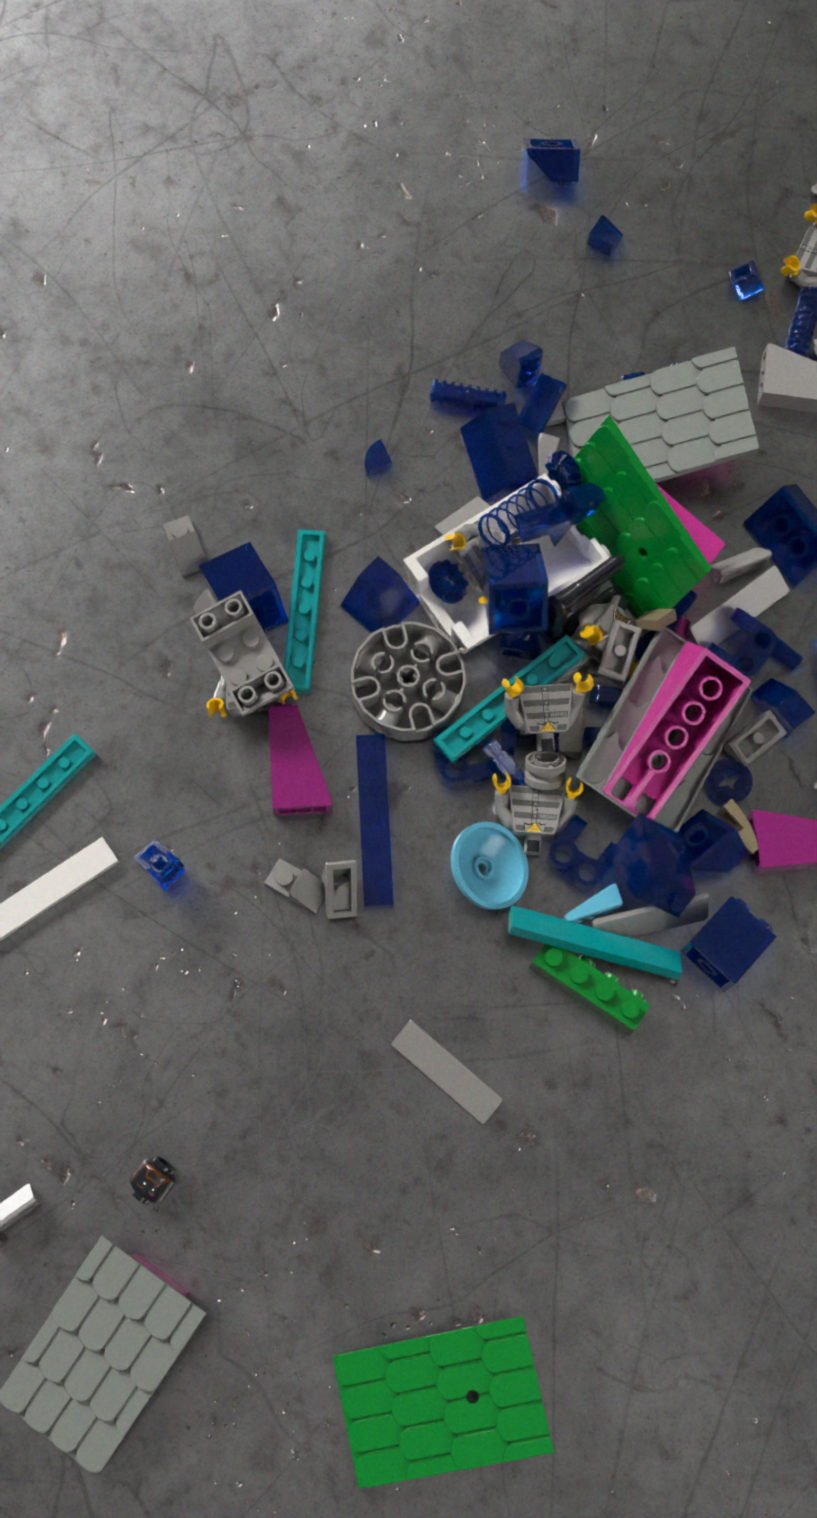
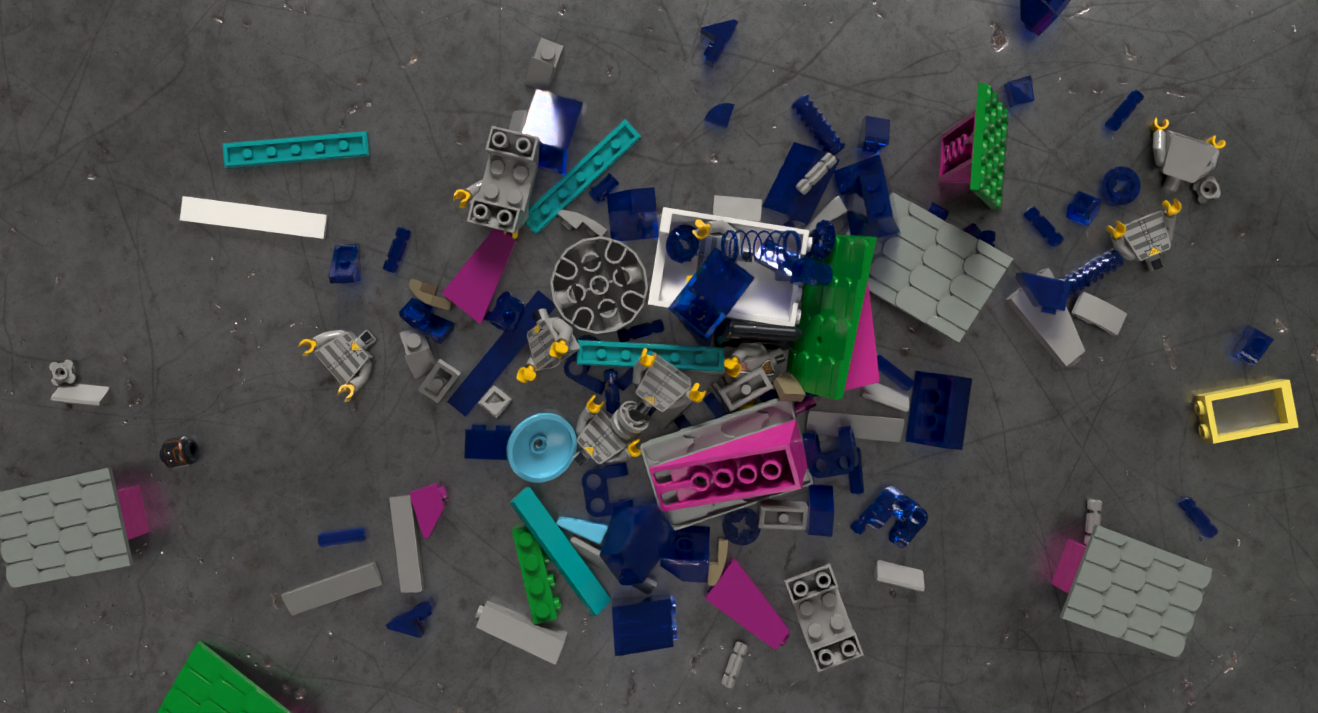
camera: 45 degrees right, 15 degrees up
none -> light grey slope [281,561,383,616]
none -> torso [297,330,376,402]
none -> clear blue axle [318,528,366,547]
none -> clear blue axle [383,227,411,273]
none -> clear blue slope [386,597,436,638]
none -> clear blue slope [399,298,453,344]
none -> dark tan slope [409,278,452,310]
none -> magenta slope [409,482,449,539]
none -> clear blue brick [464,424,514,460]
none -> light grey slope [475,600,567,665]
none -> light grey tile [478,385,513,419]
none -> clear blue leg [484,291,524,333]
none -> light grey torso [516,309,580,383]
none -> light grey slope [558,210,608,237]
none -> clear blue pin [588,173,619,203]
none -> clear blue axle [617,319,664,342]
none -> clear blue slope [700,19,738,68]
none -> light grey axle [796,153,837,195]
none -> clear blue slope [843,169,901,238]
none -> clear blue axle [877,355,915,391]
none -> green piece [938,83,1009,211]
none -> clear blue slope [1015,272,1071,315]
none -> clear blue axle [1024,206,1064,247]
none -> clear blue gear [1101,166,1141,205]
none -> clear blue axle [1105,89,1144,132]
none -> light grey torso [1150,118,1226,192]

